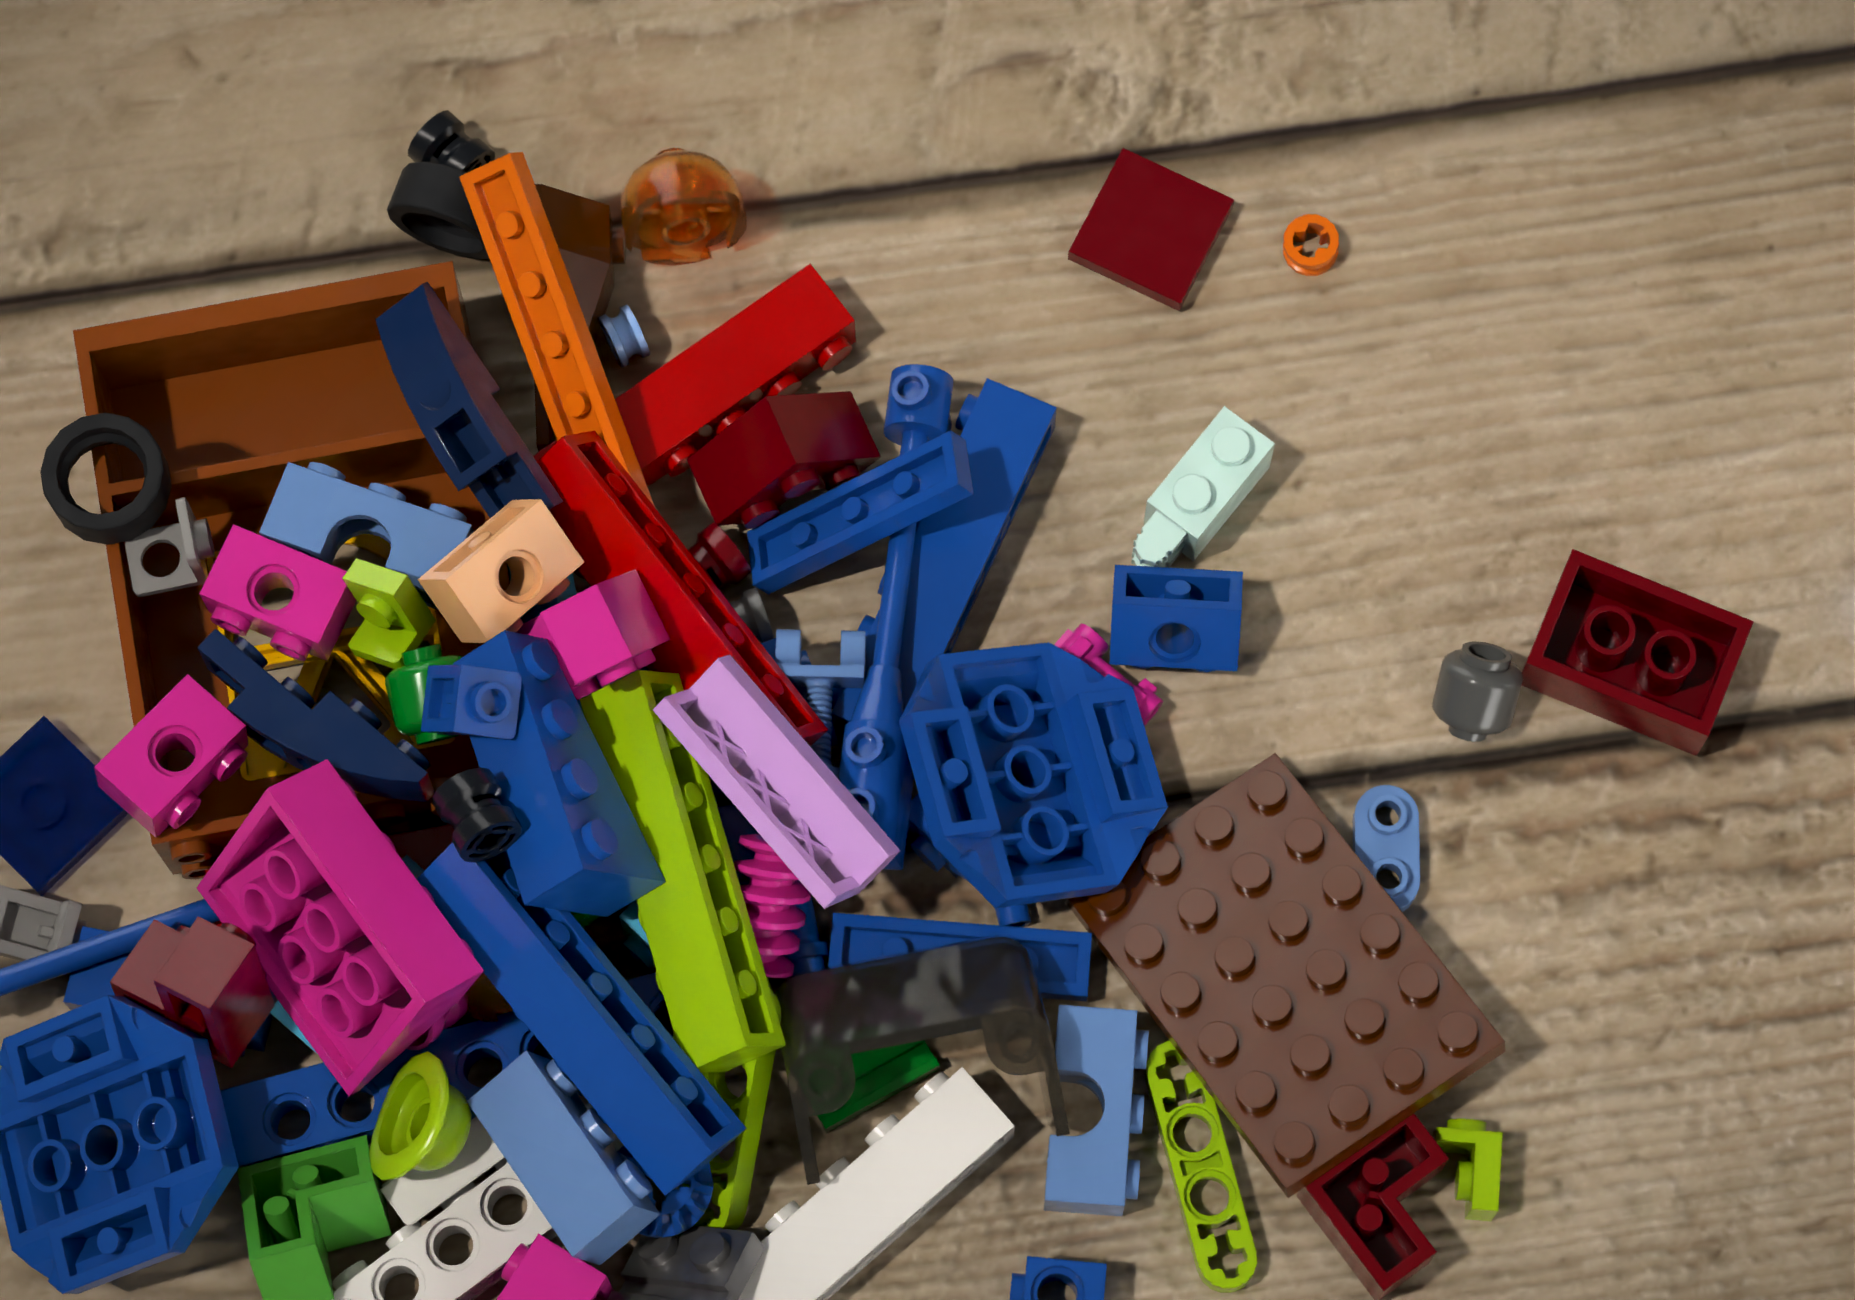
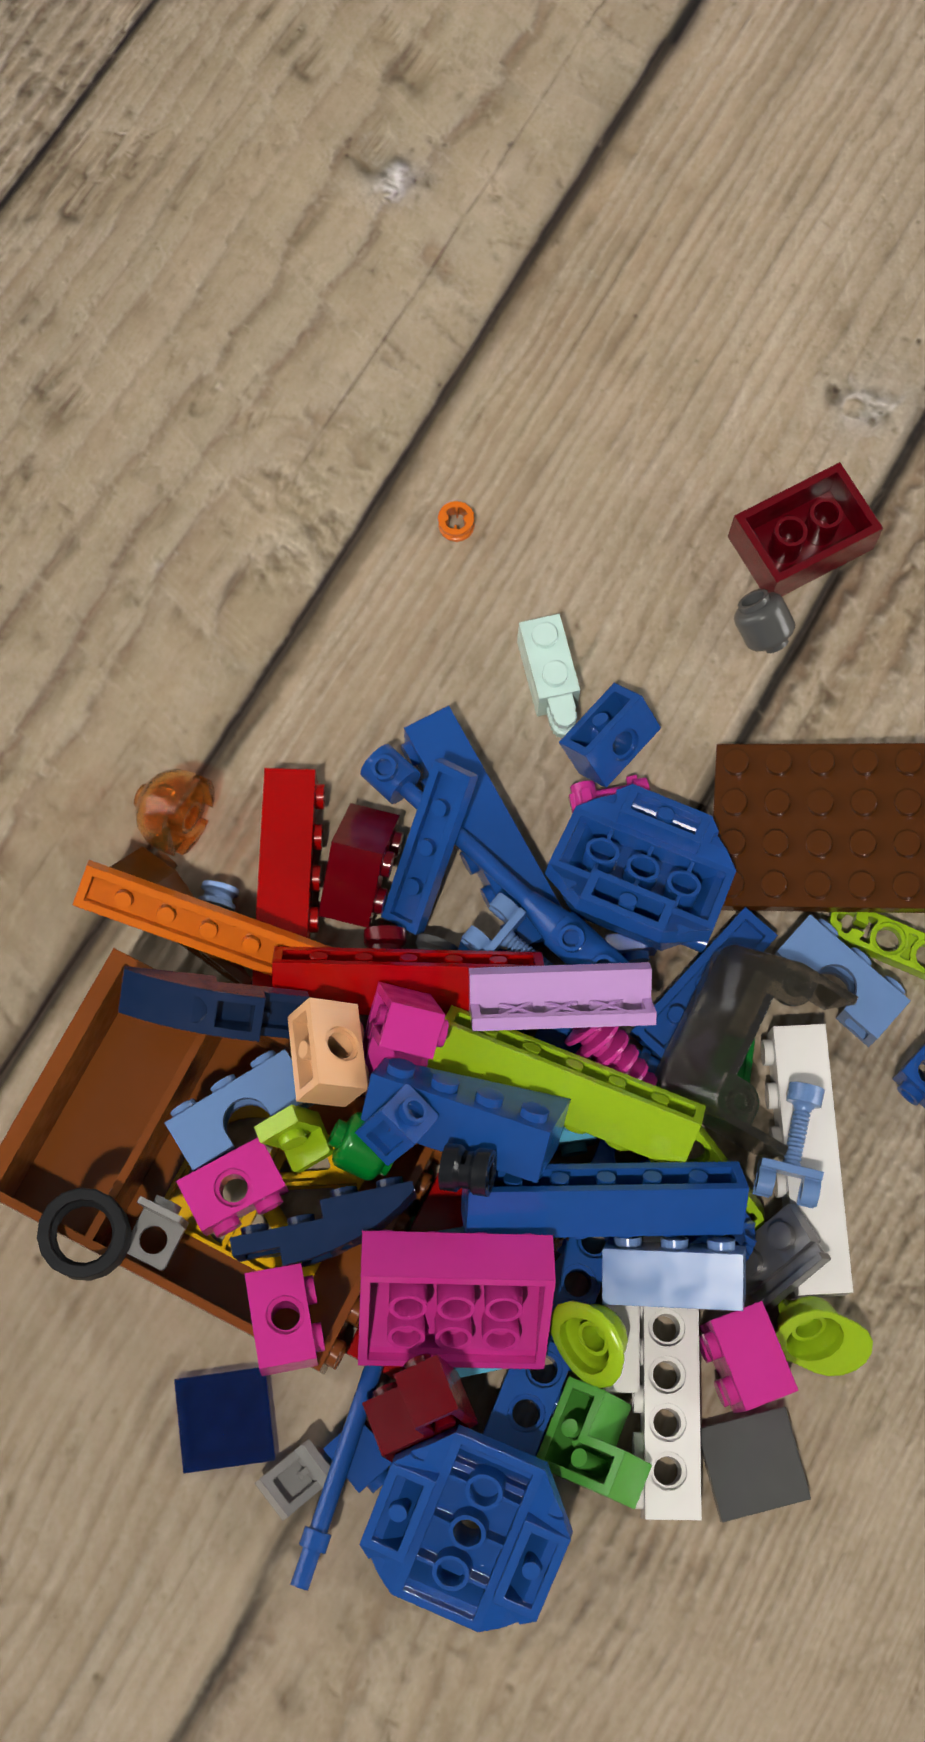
camera: 55 degrees left, 0 degrees up
black tyre [387,162,489,259] -> none
black wheel [408,110,495,173] -> none
dark red tile [1068,148,1234,311] -> none
medium blue plate [1352,785,1420,912] -> none
none -> medium blue bar [752,1082,825,1209]

